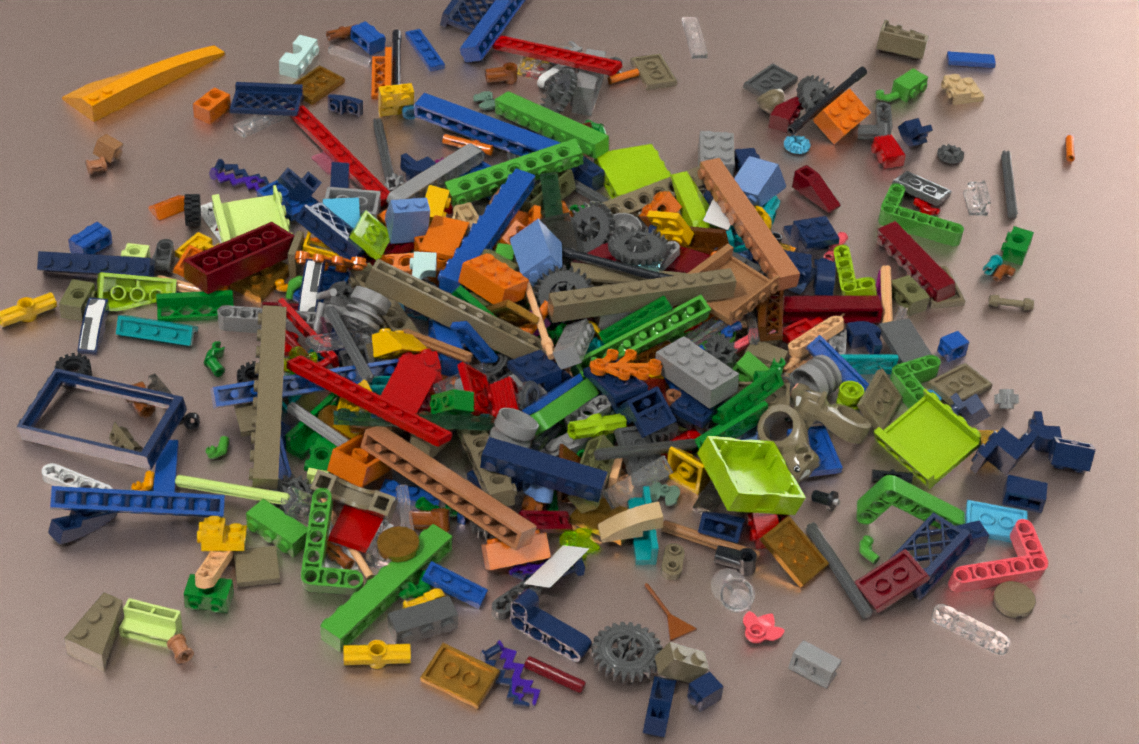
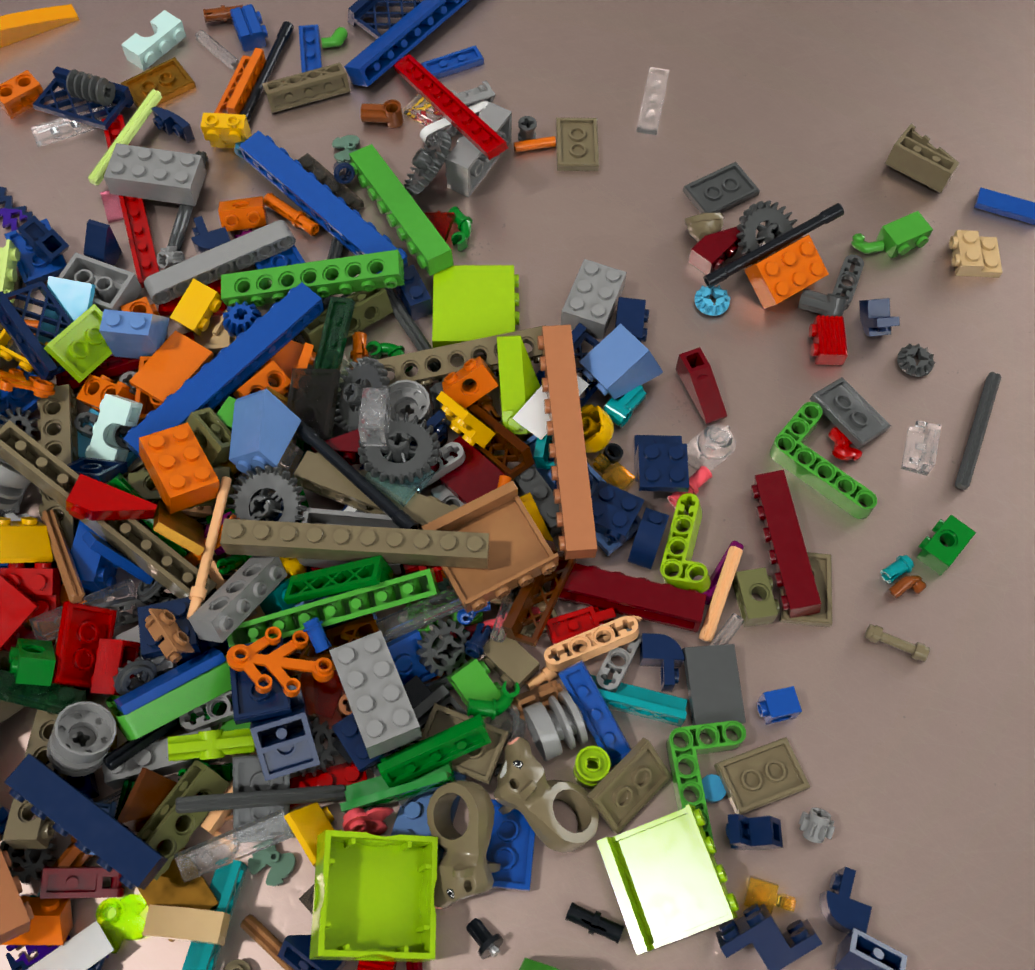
camera: 20 degrees right, 20 degrees up
none -> dark grey piece [66,69,116,106]
none -> red slope [66,473,158,521]
none -> yellowish green axle [88,89,162,186]
none -> light grey brick [104,143,207,206]
none -> medium nougat hinge [145,608,195,663]
none -> orange brick [218,196,267,232]
none -> blue gear [223,301,262,338]
none -> dark tan fence [262,63,350,113]
none -> blue pin [303,617,332,653]
none -> bright green arm [321,27,348,48]
none -> dark blue cone [333,162,355,184]
none -> clear brick [358,388,391,447]
none -> blue tile [421,45,484,79]
none -> dark blue pin [464,623,492,658]
none -> clear piece [687,424,736,470]

